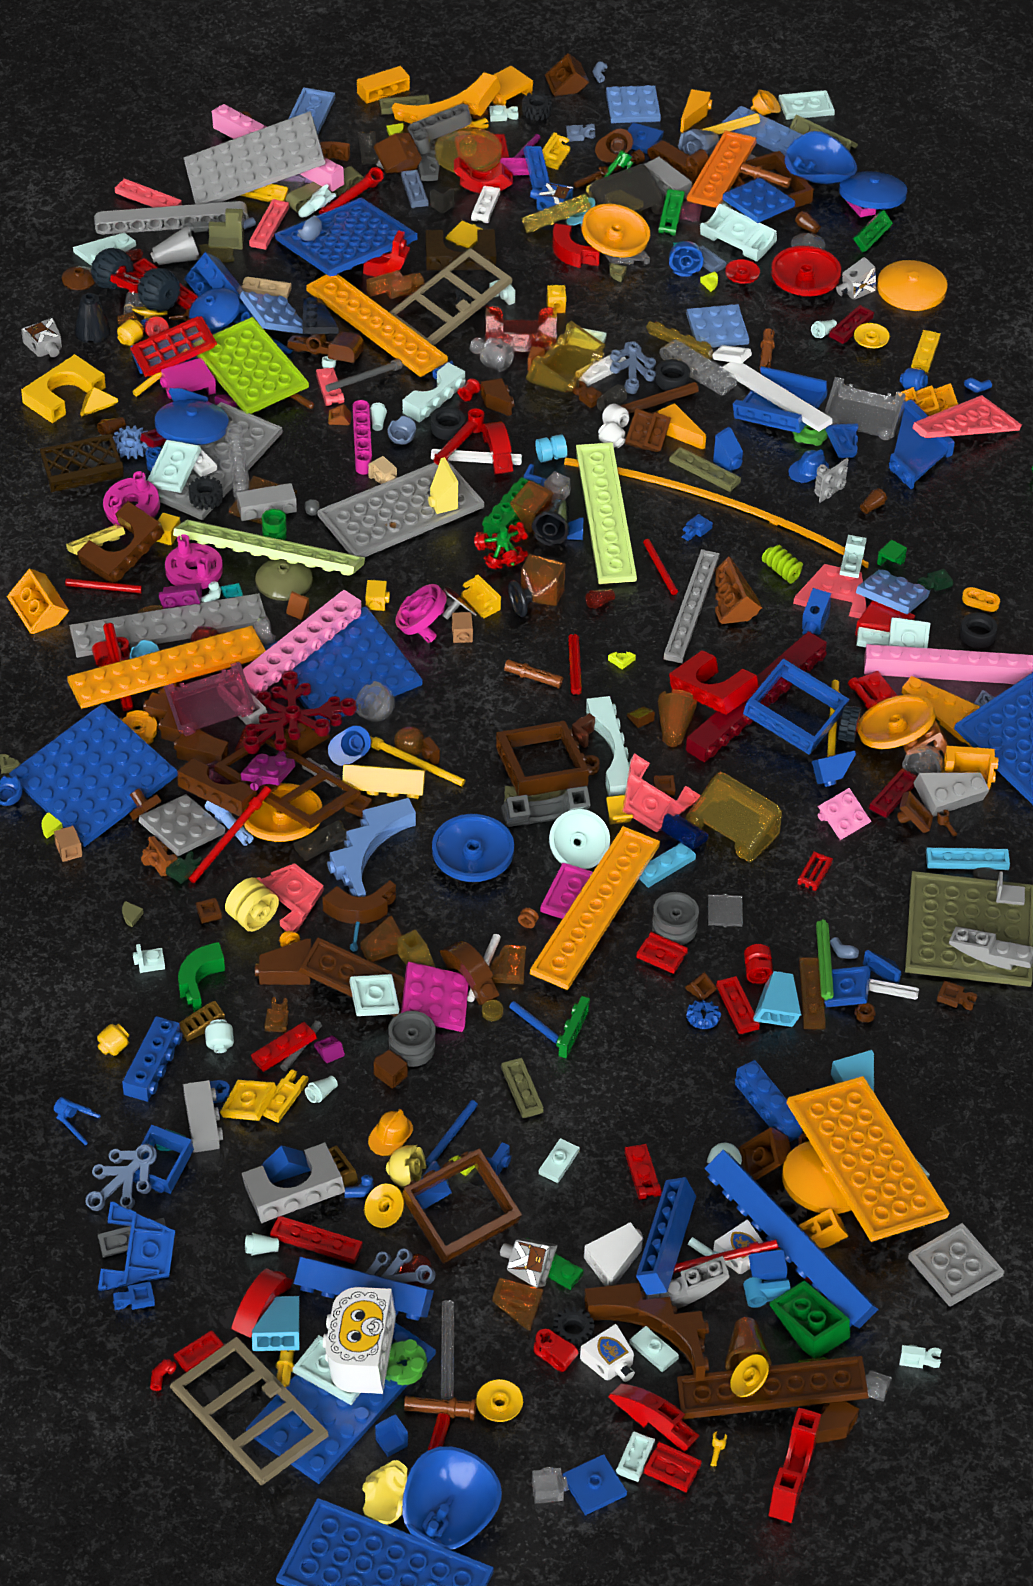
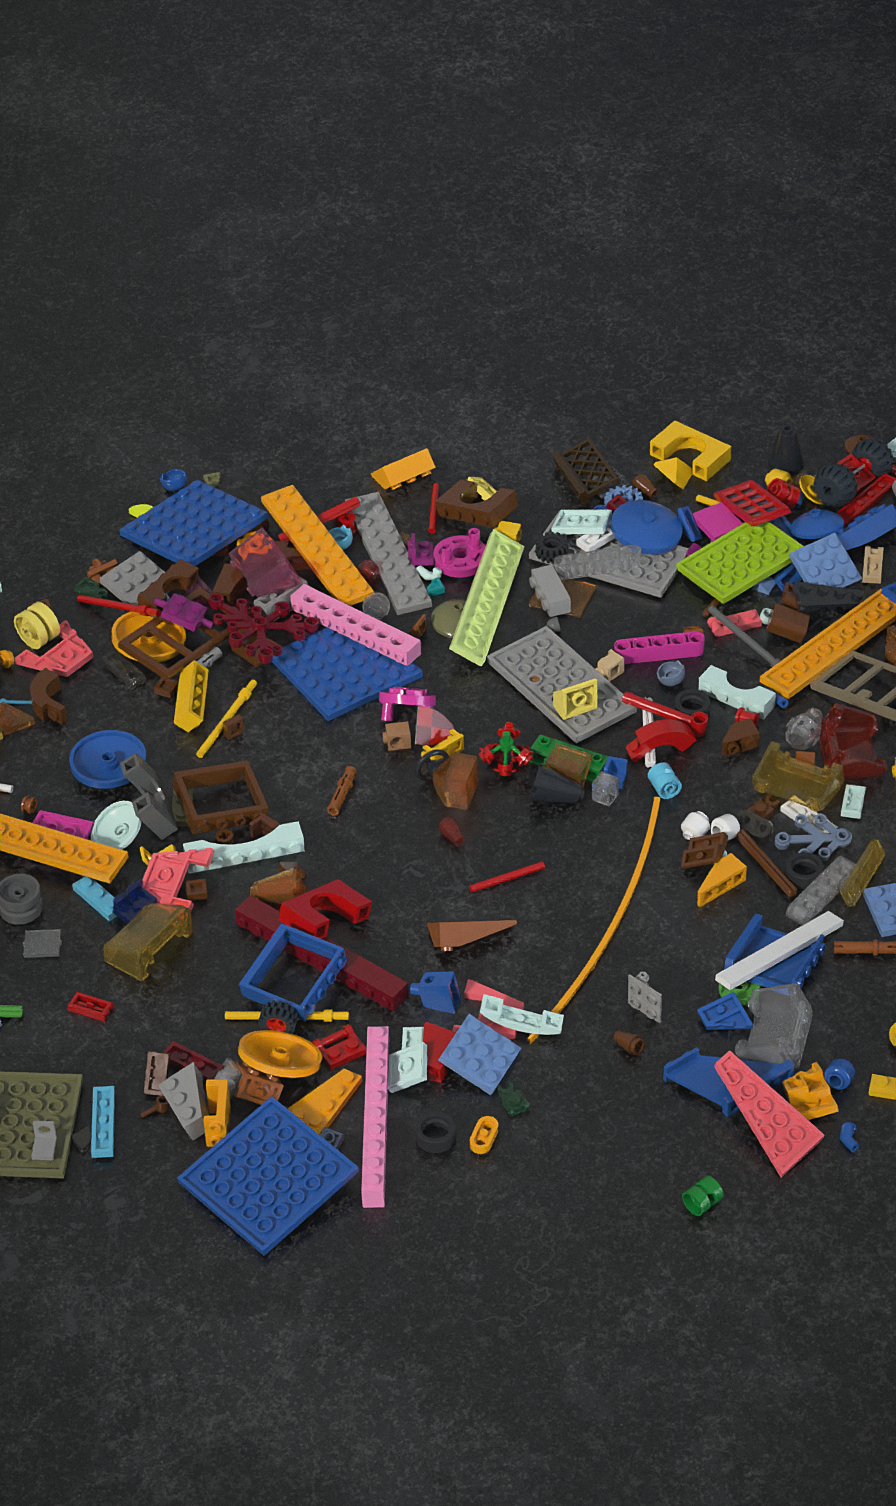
camera: 90 degrees right, 5 degrees down
light grey torso [22,318,62,357] -> none
medium nougat brick [54,826,82,862] -> none
dark pink piece [103,471,160,528] -> none
olive tile [122,901,143,927] -> none
reddish brown tile [129,788,161,821] -> none
green wheel [262,509,287,540] -> none
medium blue arch [327,798,416,897] -> none
blue piece [328,726,371,766] -> none
clear cylinder [356,681,395,722] -> none
yellow brick [366,580,390,611] -> none
light aqua cone [369,403,387,431] -> none
clear orange hair [394,726,425,756] -> none
blue slope [566,518,584,540] -> none
red axle [568,634,582,695] -> none
yellowish green plate [576,442,637,584] -> none
neon yellow tile [608,652,636,670] -> none
light grey plate [664,549,720,663] -> none
olive tile [669,447,741,492] -> none
blue plate [682,514,713,541] -> none
white tile [712,345,752,363] -> none
blue slope [713,427,743,472] -> none
lime piece [762,545,803,584] -> none
blue piece [788,449,829,483] -> none
blue slope [812,751,856,787] -> none
bright pink hinge [818,788,871,840] -> none
green panel [877,539,907,566] -> none

